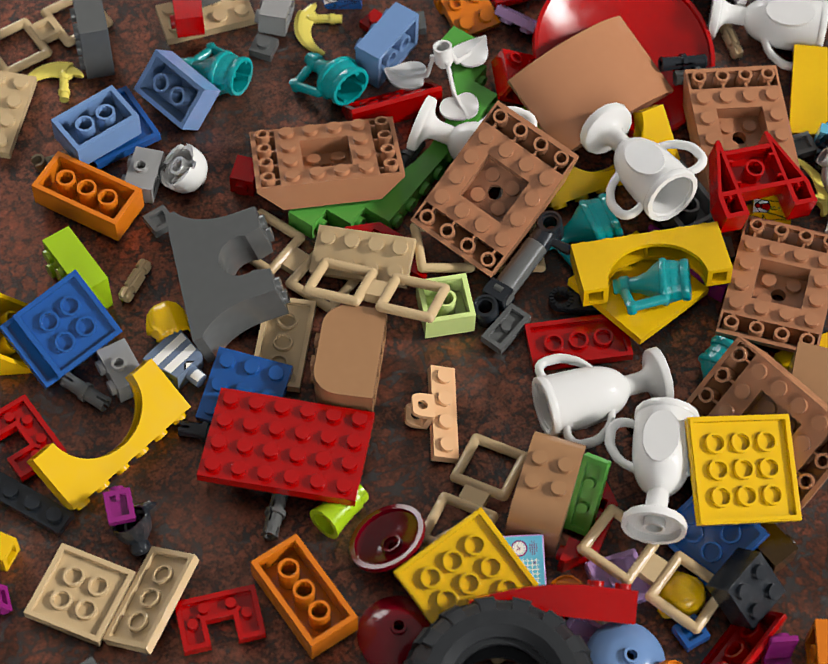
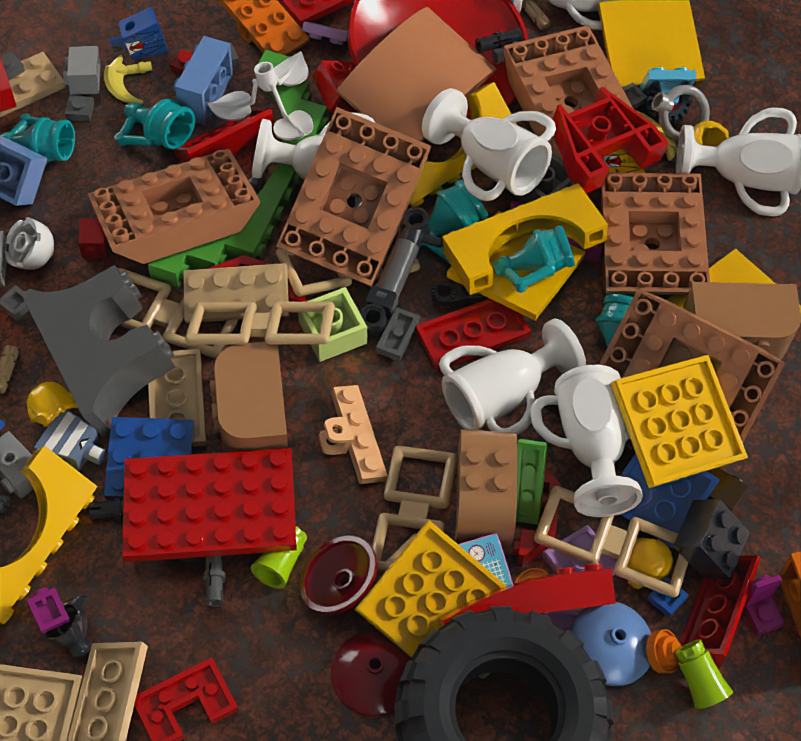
camera: 15 degrees left, 0 degrees up
orange brick [250,534,358,659] -> none

